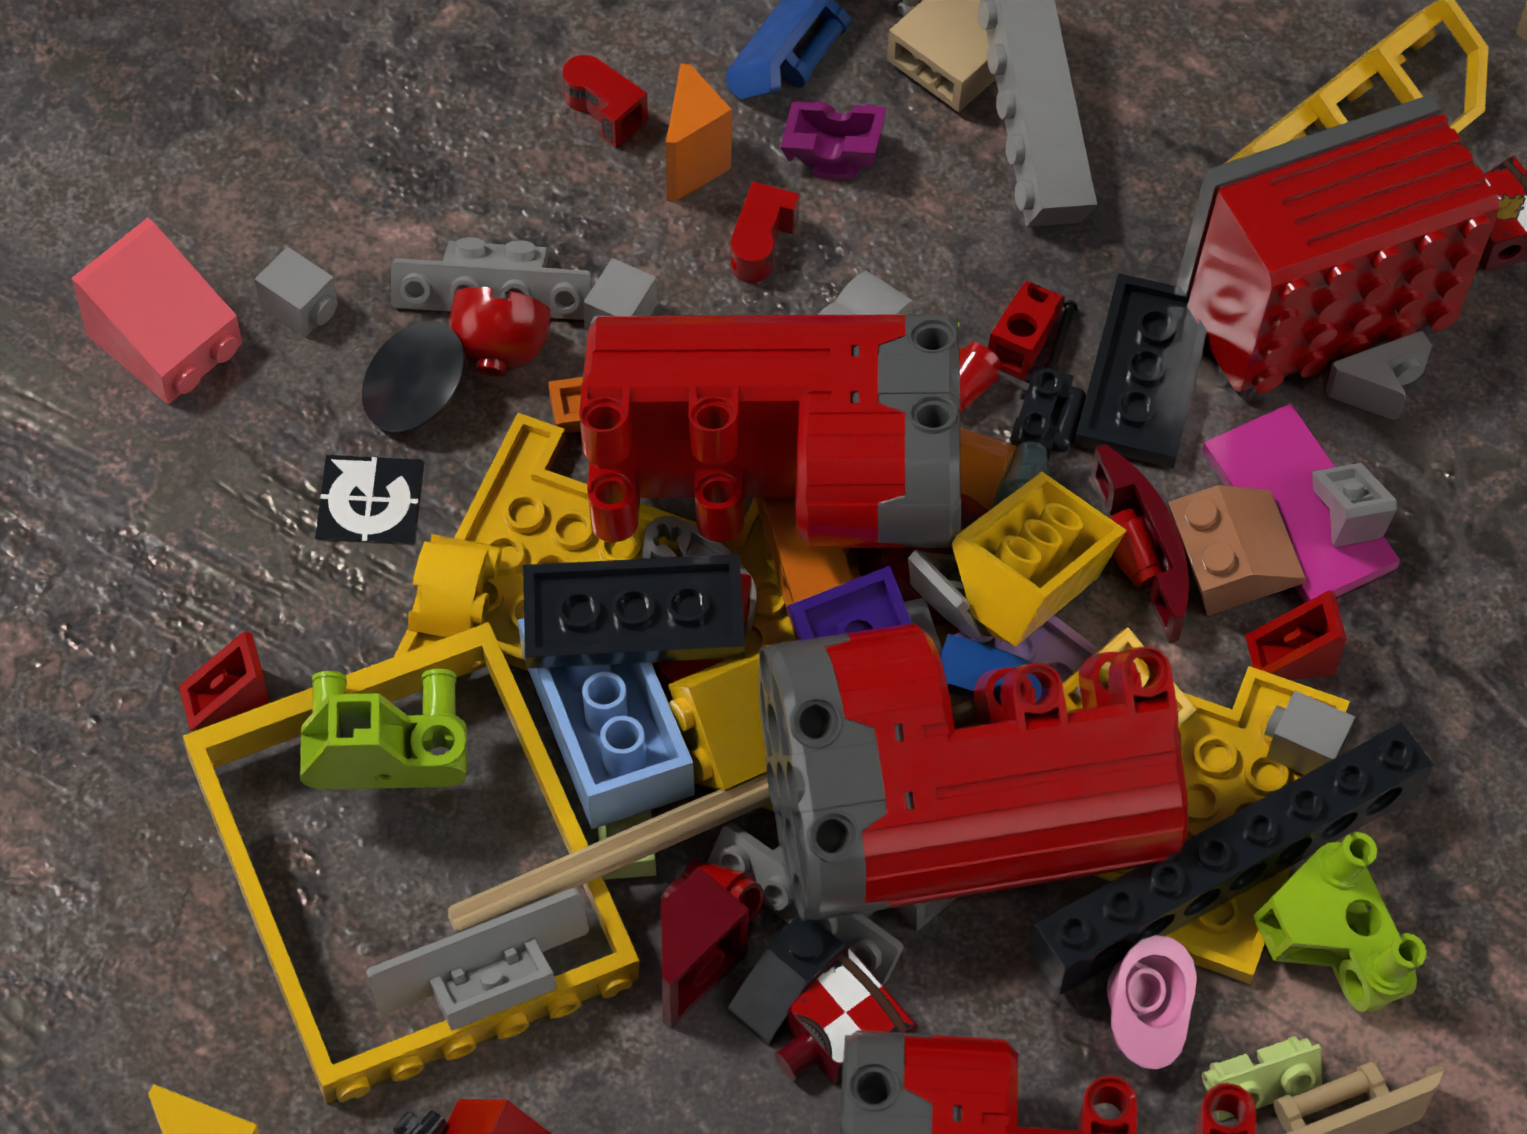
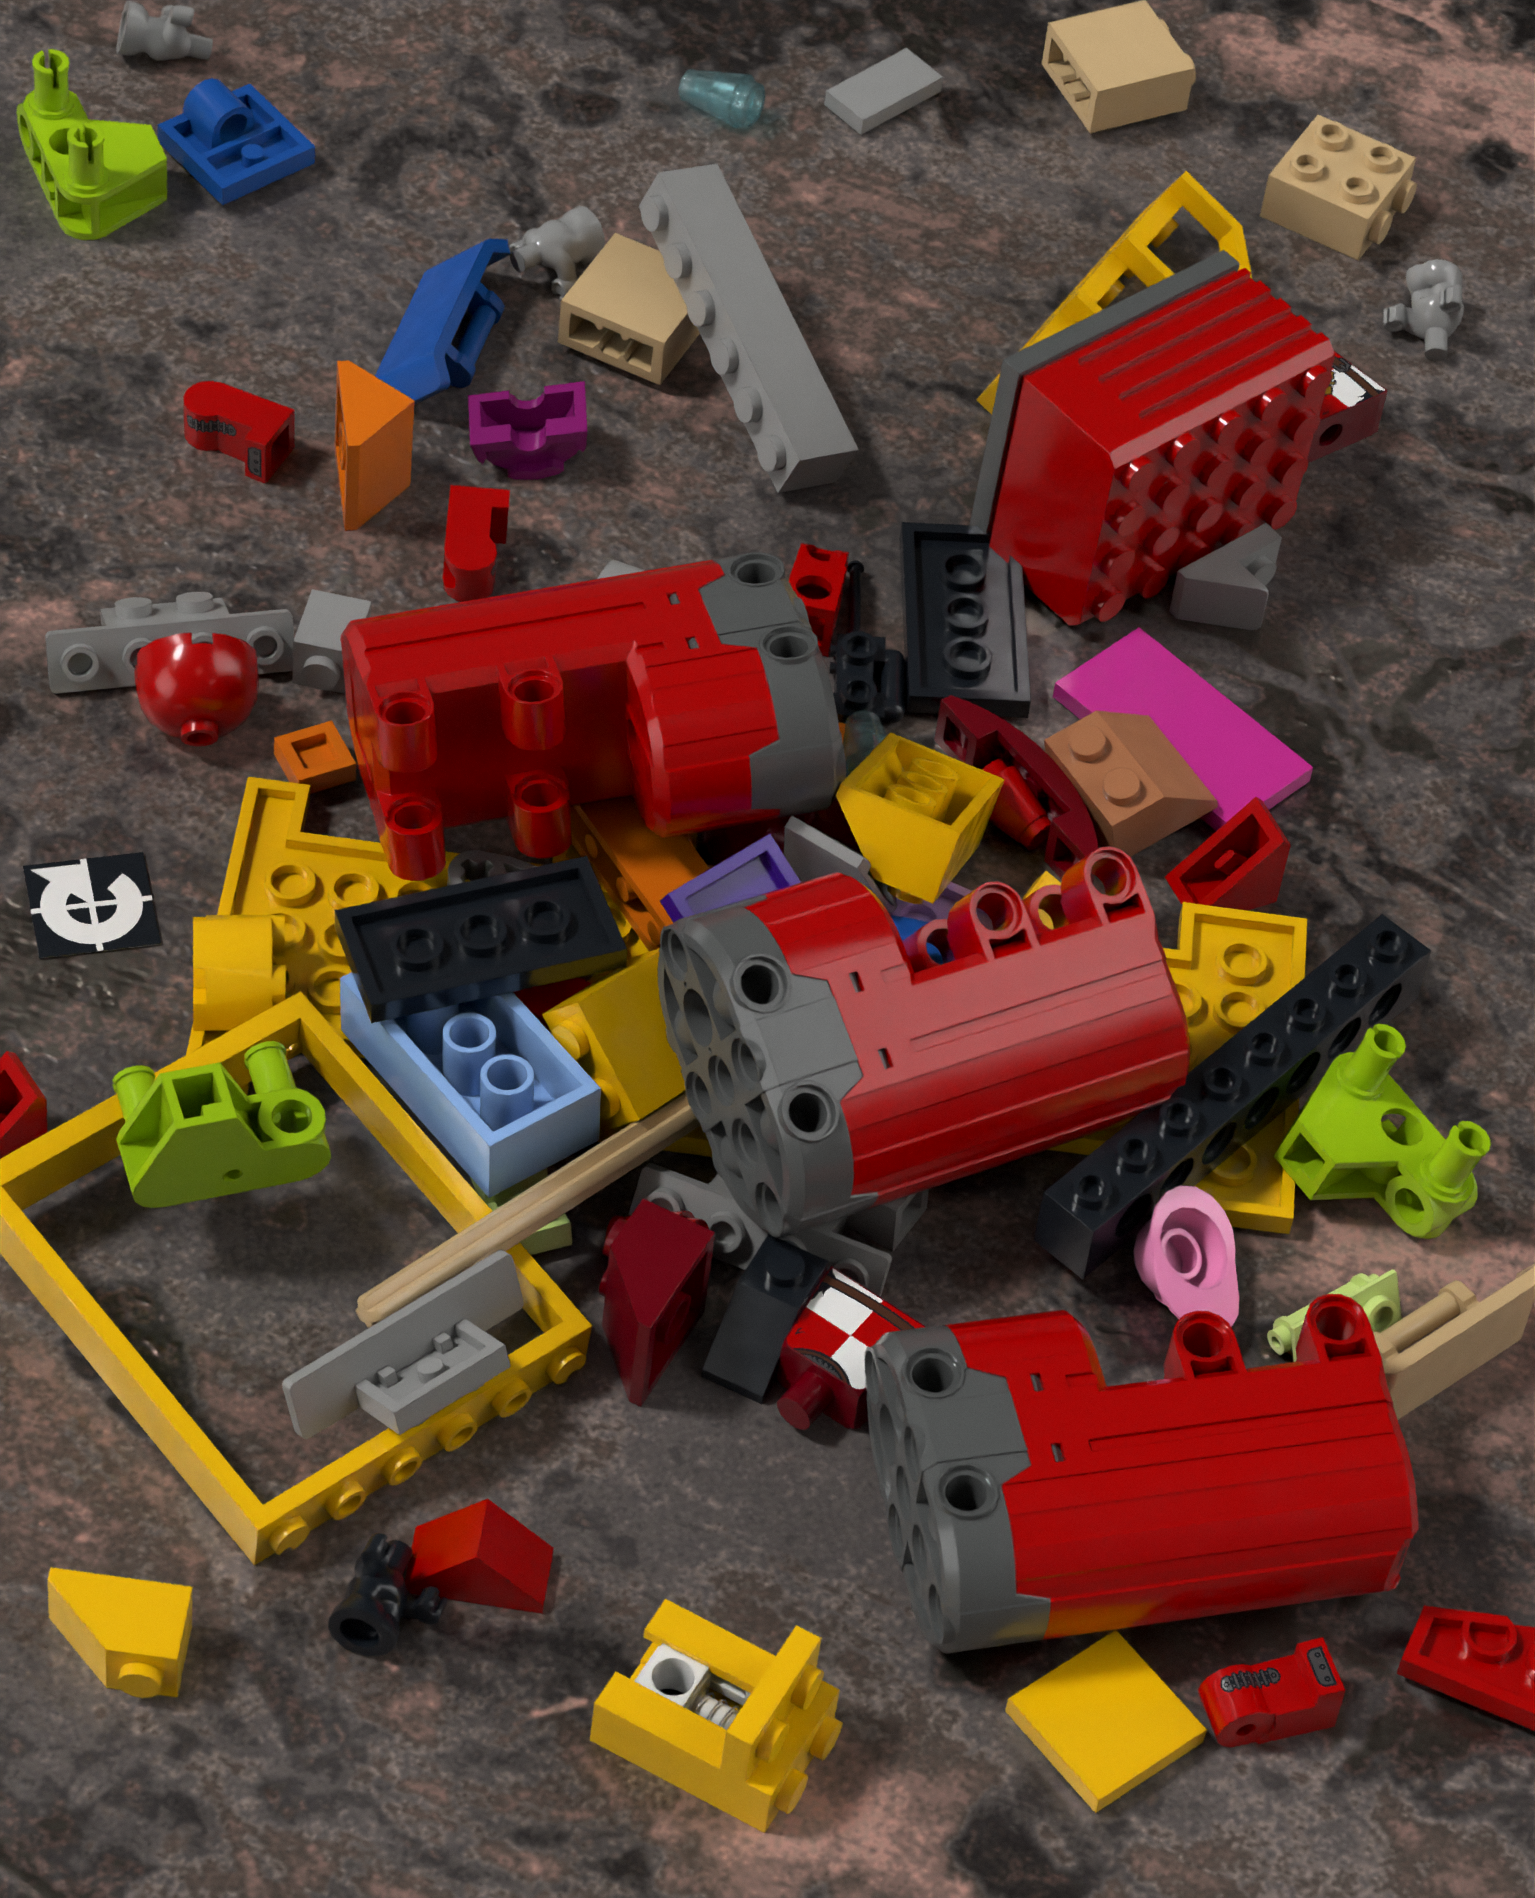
camera: 20 degrees left, 10 degrees down
black shield [362,322,465,432] -> none
light grey brick [1264,691,1355,775] -> none
light grey slope [1312,463,1397,547] -> none

